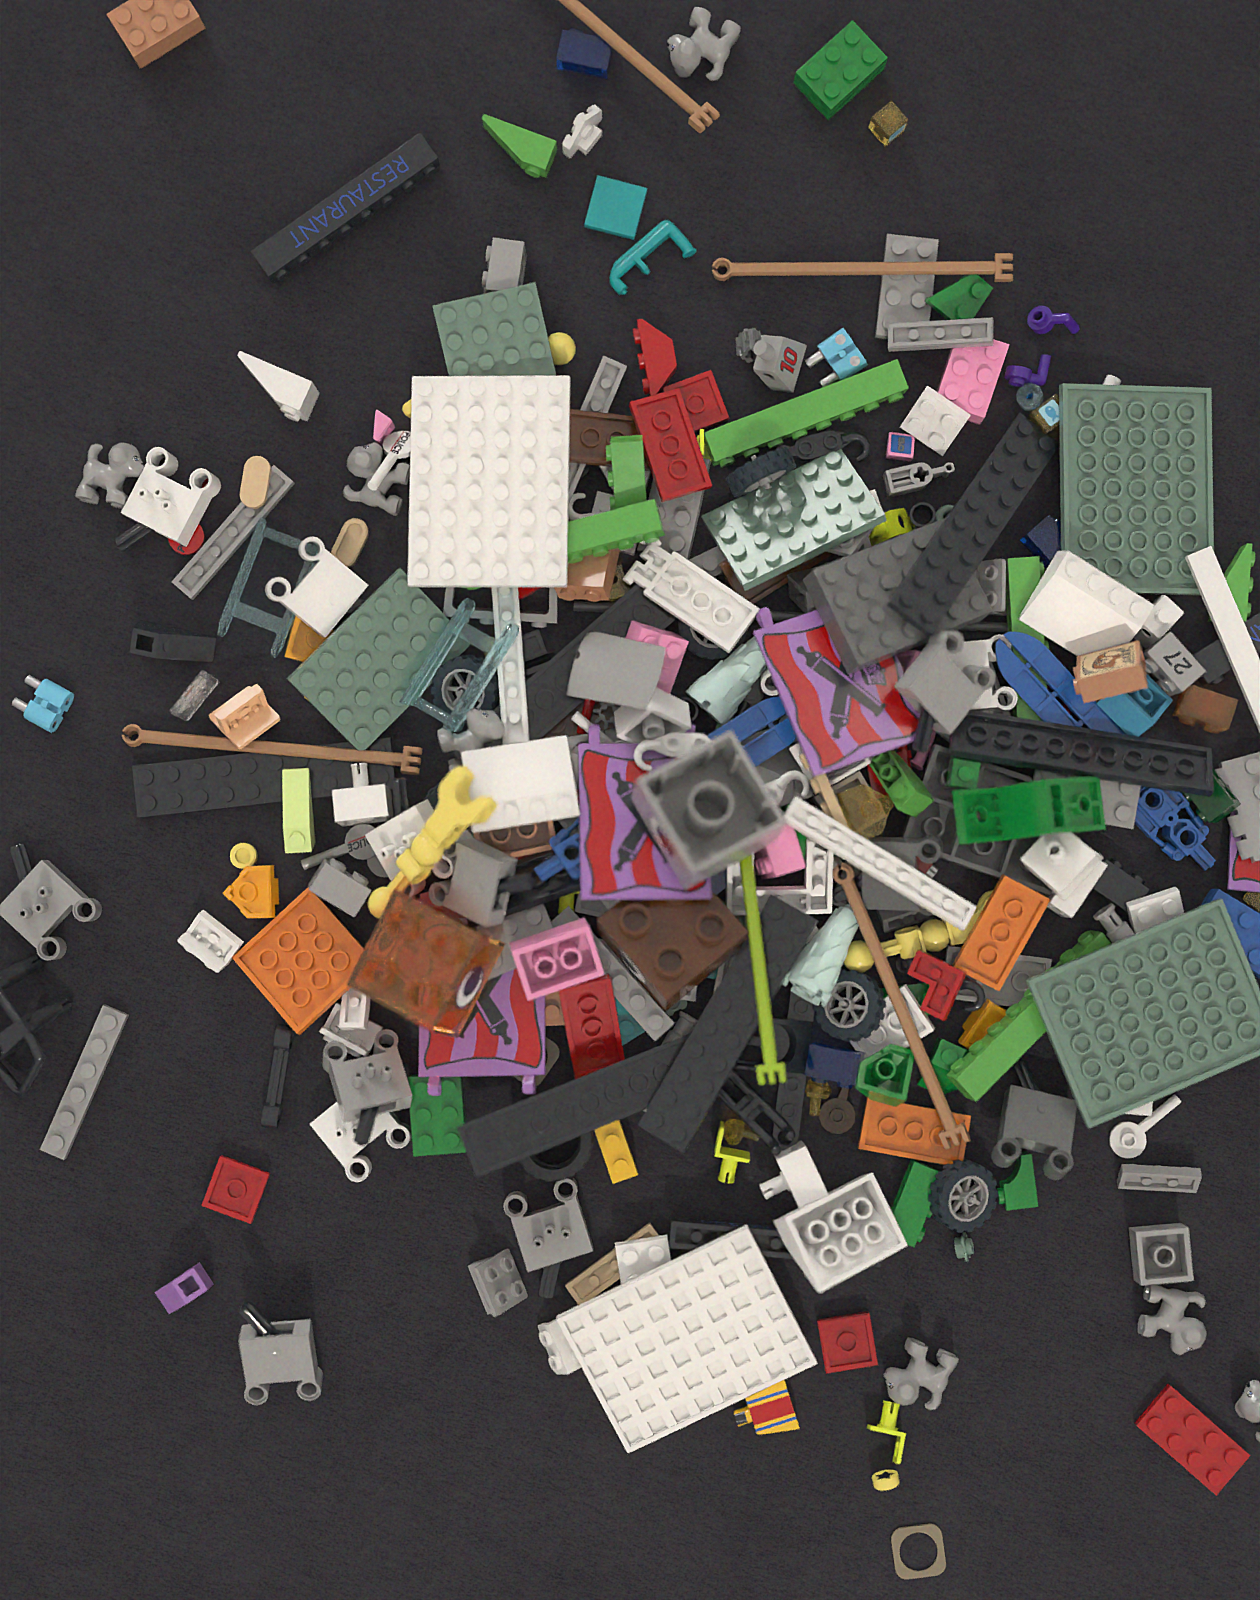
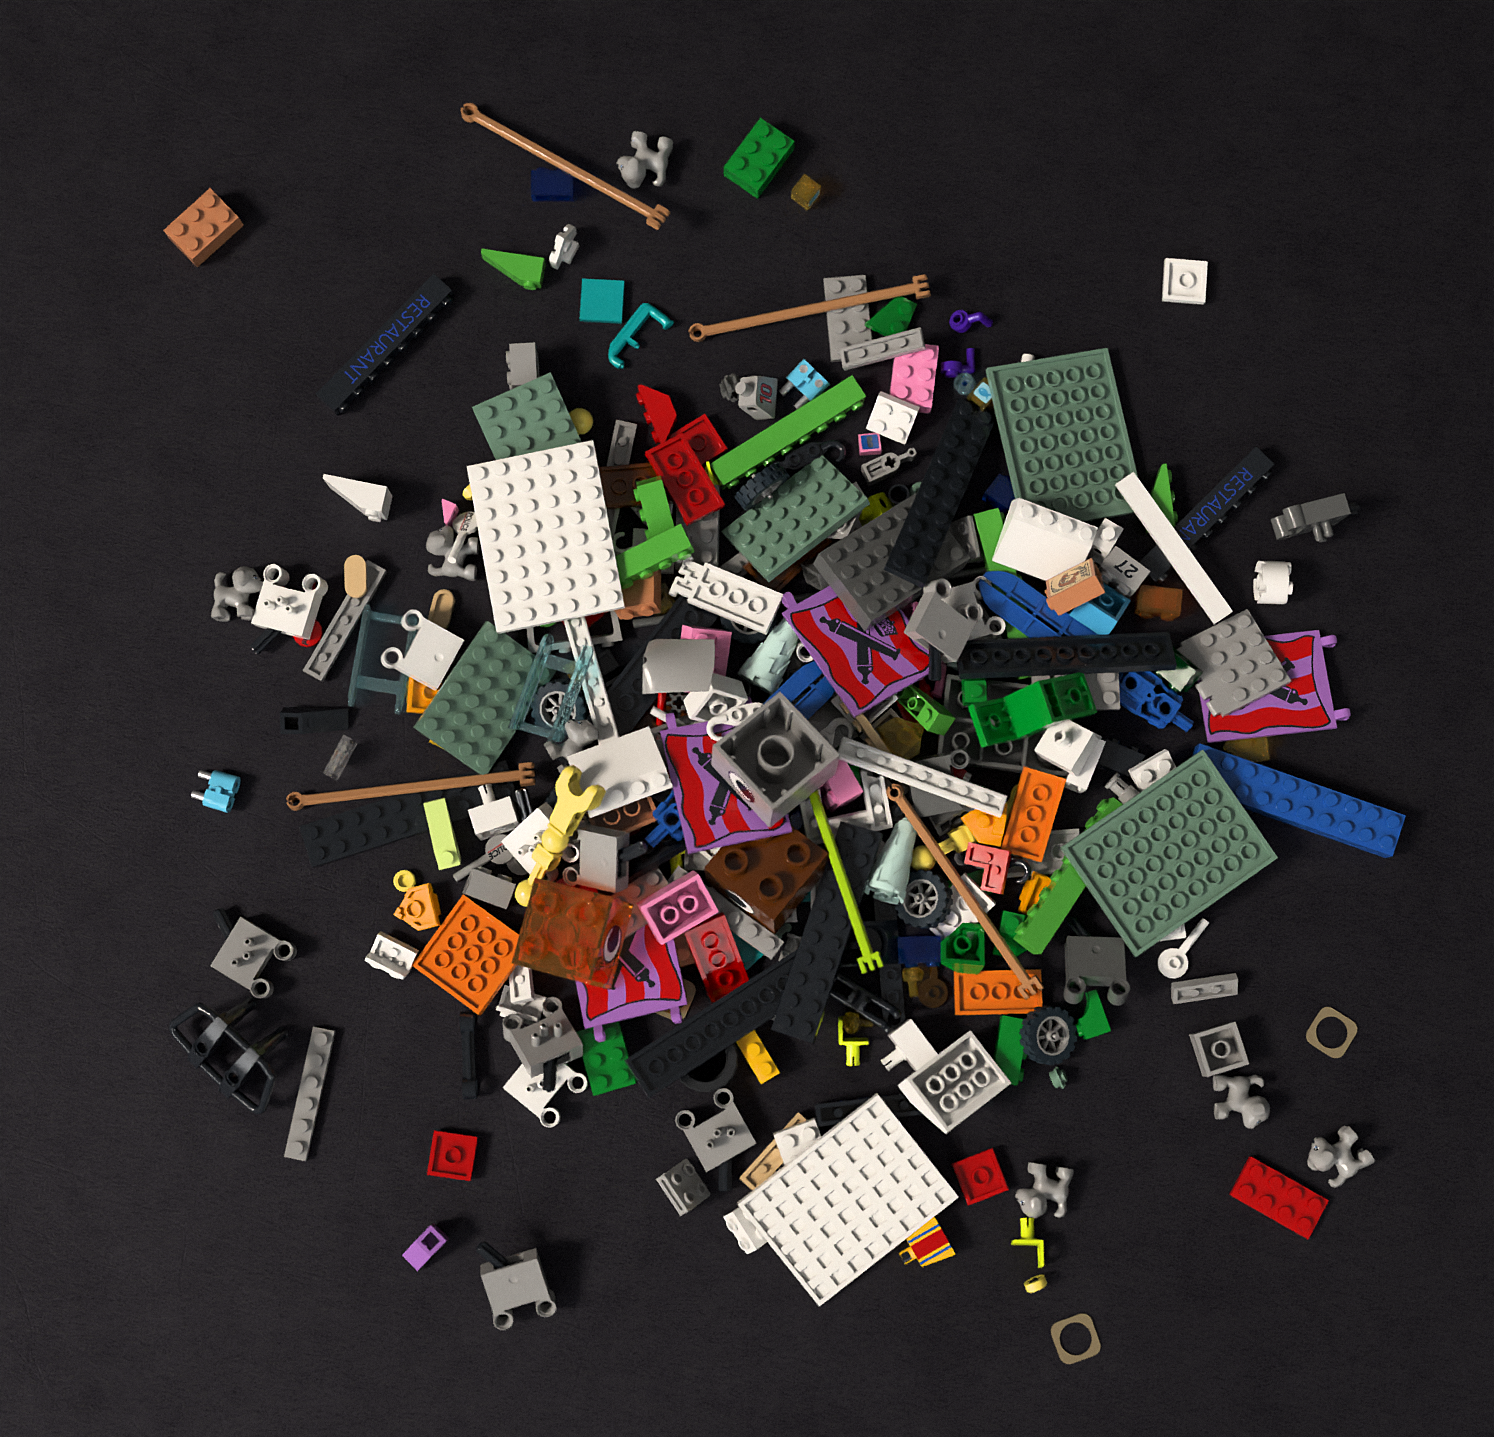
camera: 15 degrees left, 5 degrees down
light nougat bracket [209,684,280,749] -> none
none -> light orange plate [961,804,1008,847]

